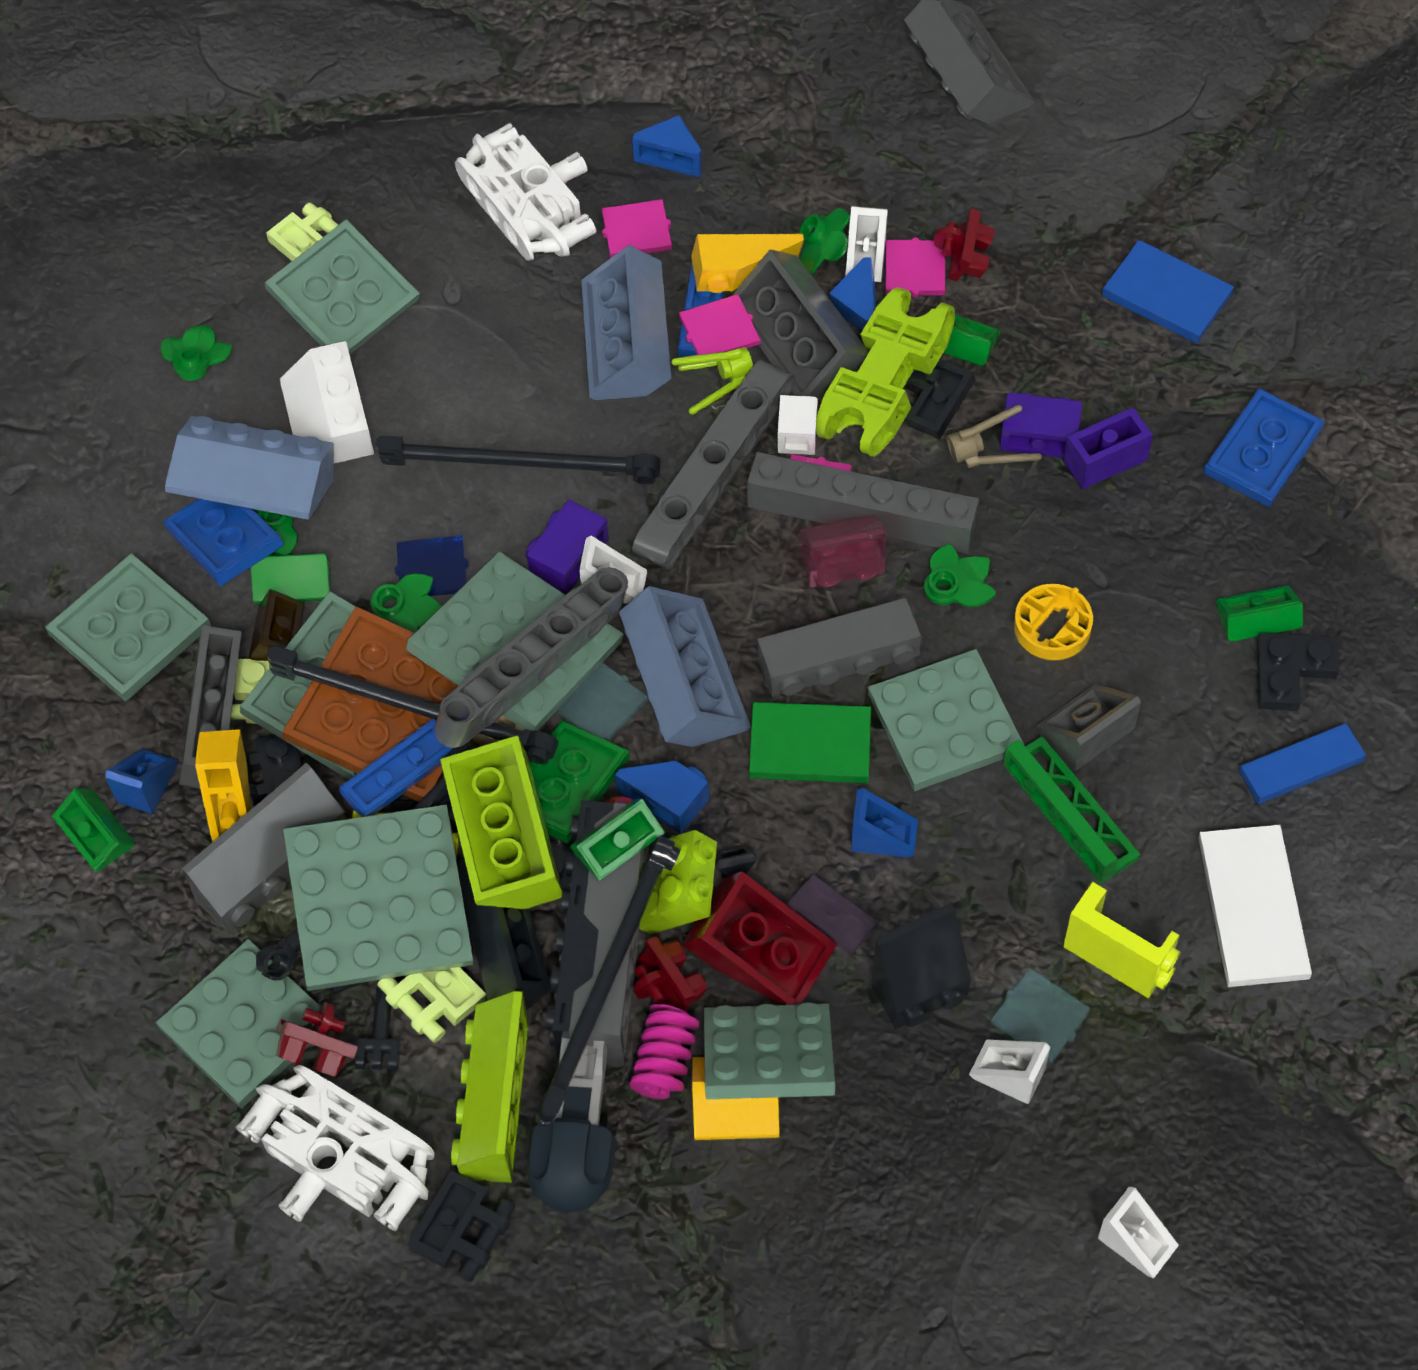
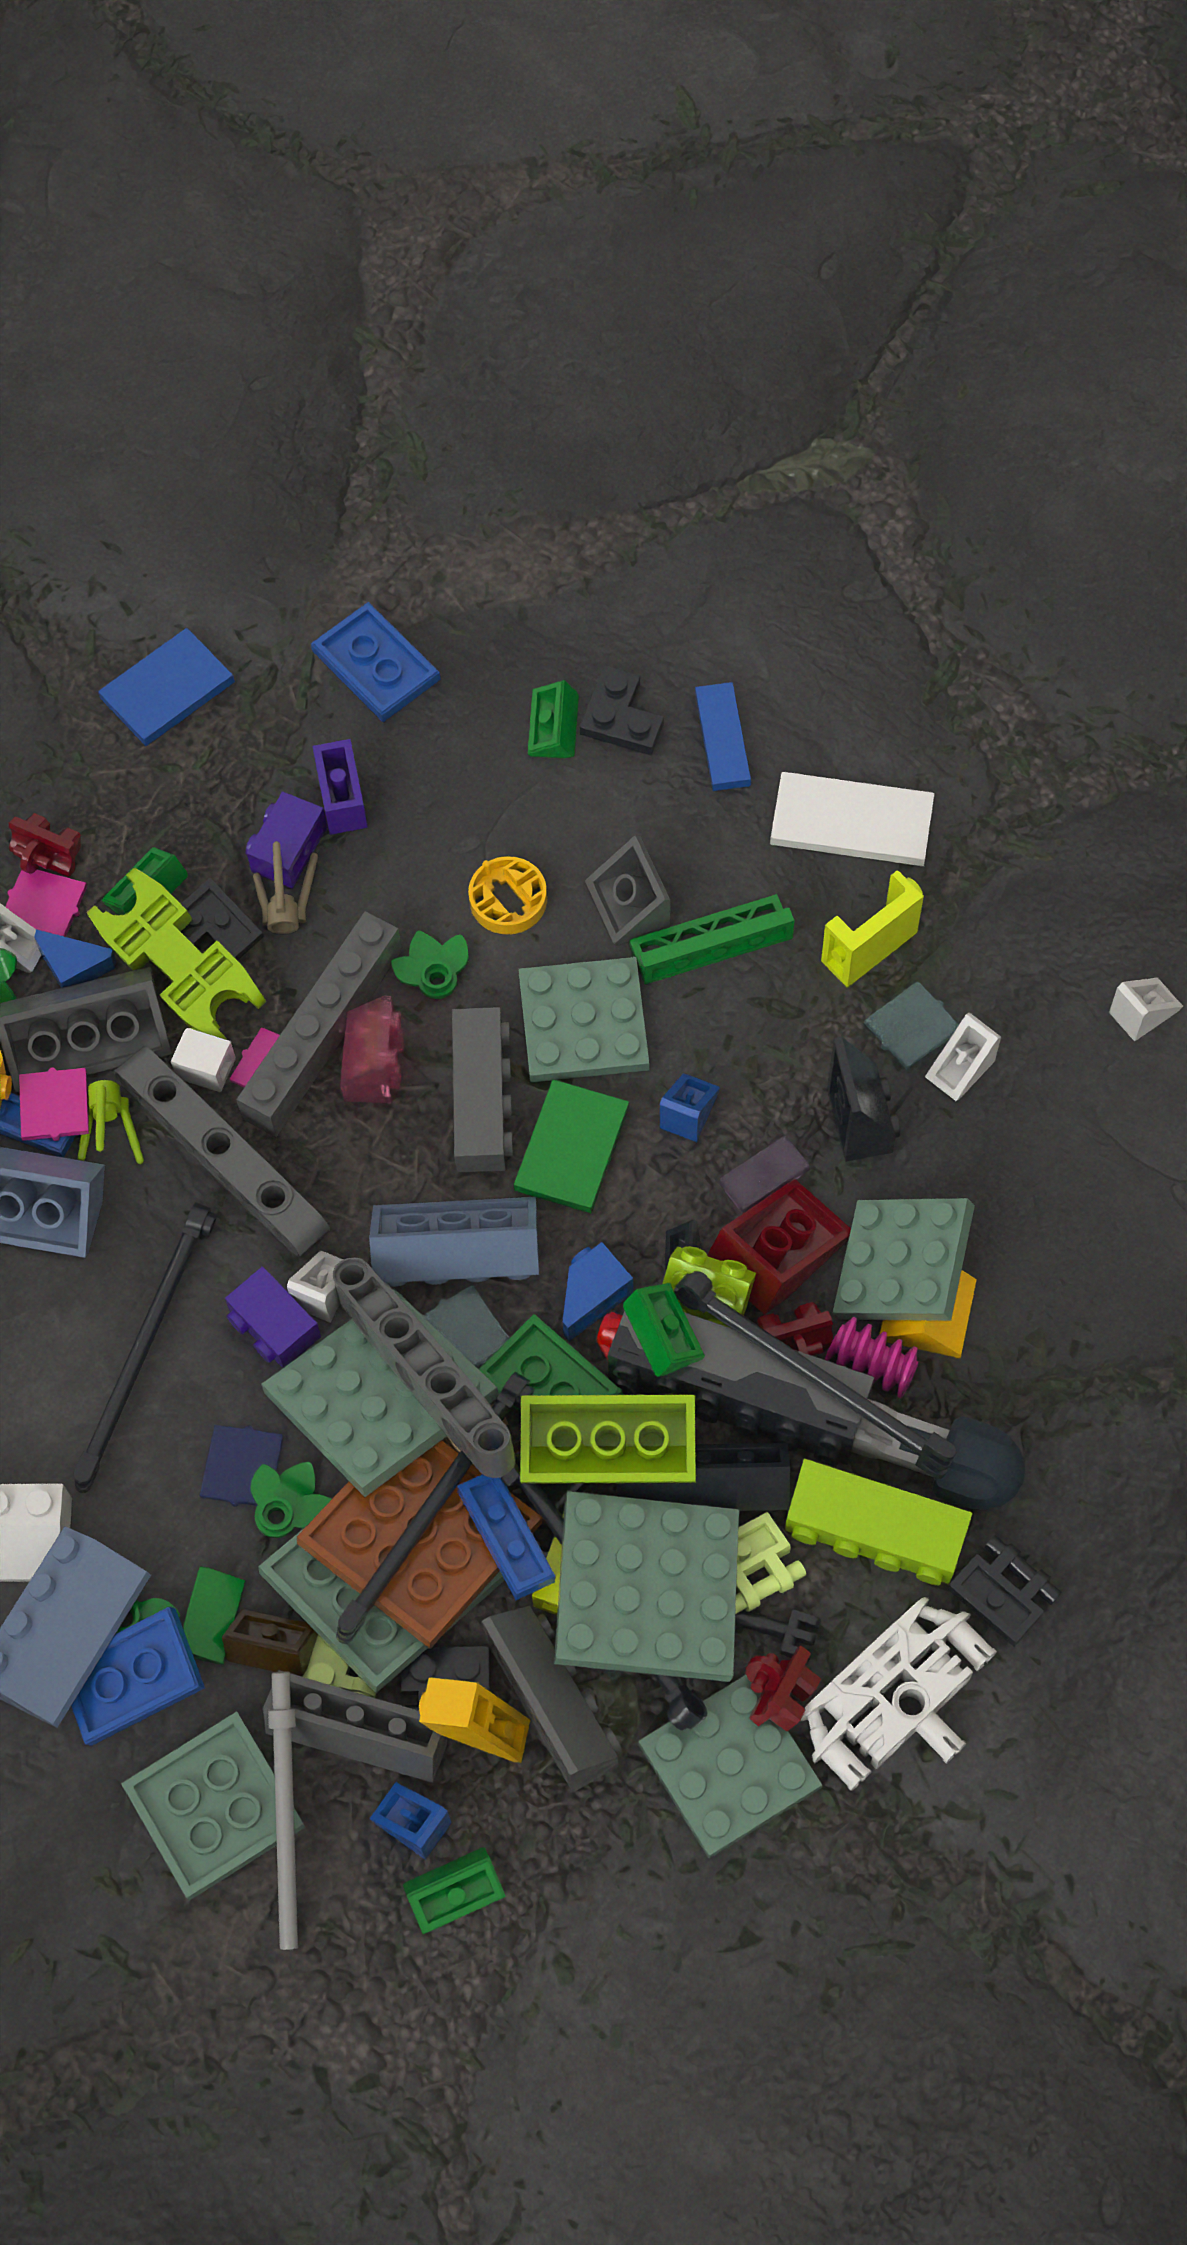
camera: 75 degrees left, 5 degrees up
none -> light grey bar [268,1672,298,1950]

